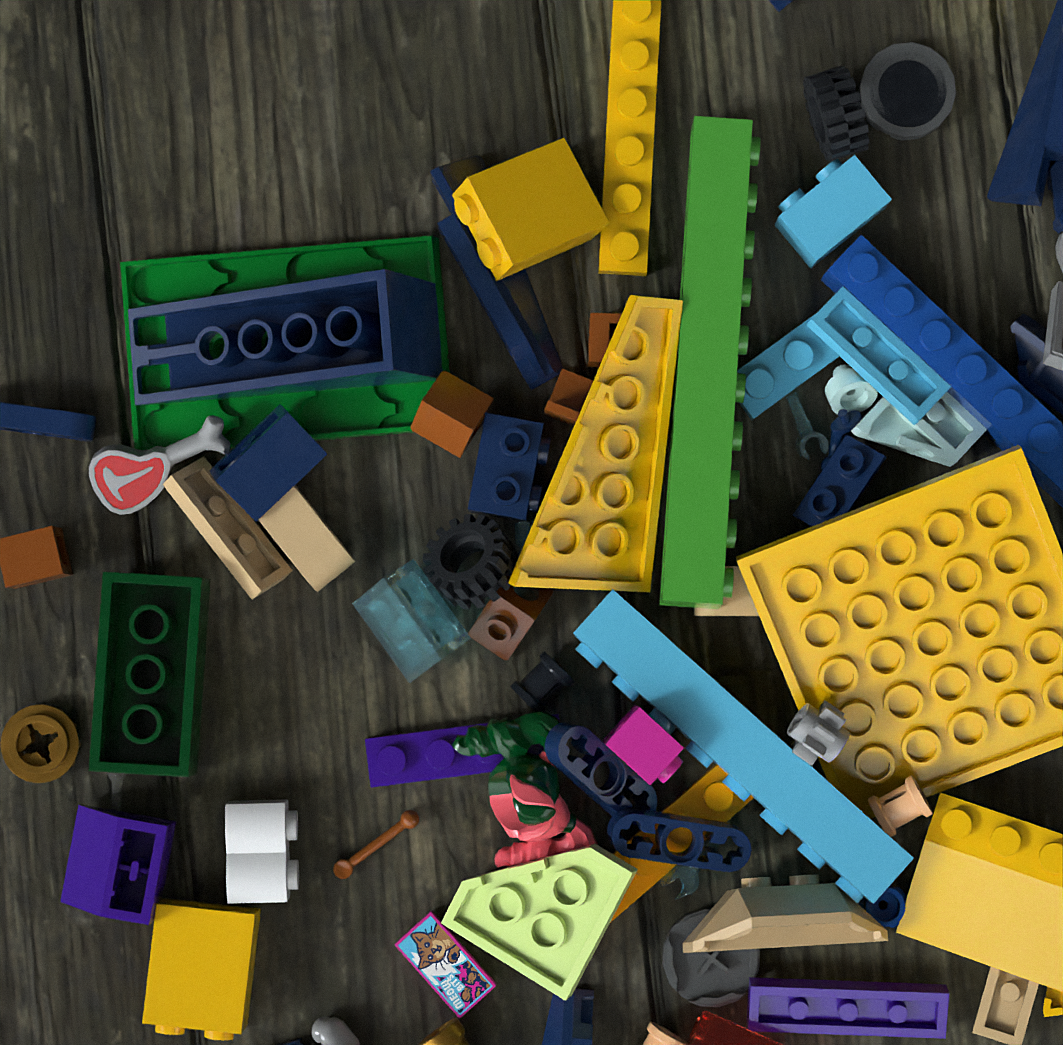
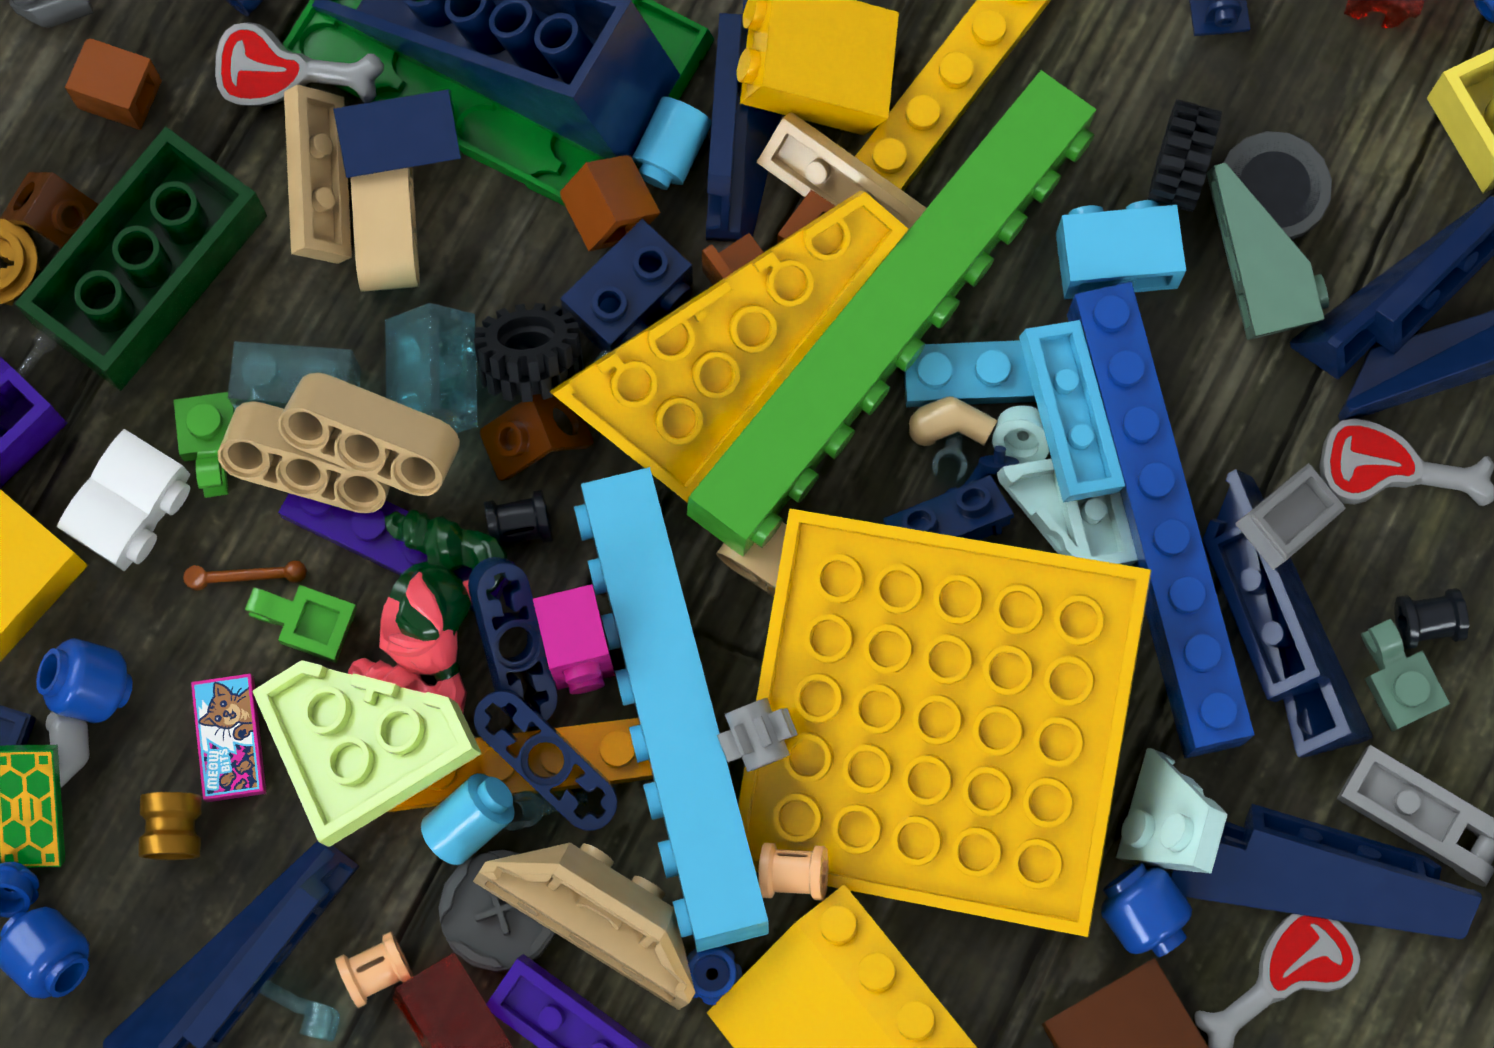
camera: 30 degrees right, 10 degrees down
none -> reddish brown bracket [0,172,99,249]
none -> blue head [36,638,133,723]
none -> bright green plate [174,391,237,498]
none -> tan beam [217,401,390,514]
none -> clear light blue brick [228,341,361,410]
none -> bright green plate [245,585,357,663]
none -> tan beam [278,373,460,496]
none -> medium azure brick [421,773,515,865]
none -> medium azure brick [632,97,712,190]
none -> tan plate [756,112,927,256]
none -> tan arm [909,396,998,446]
none -> sand green slope [1206,163,1329,340]

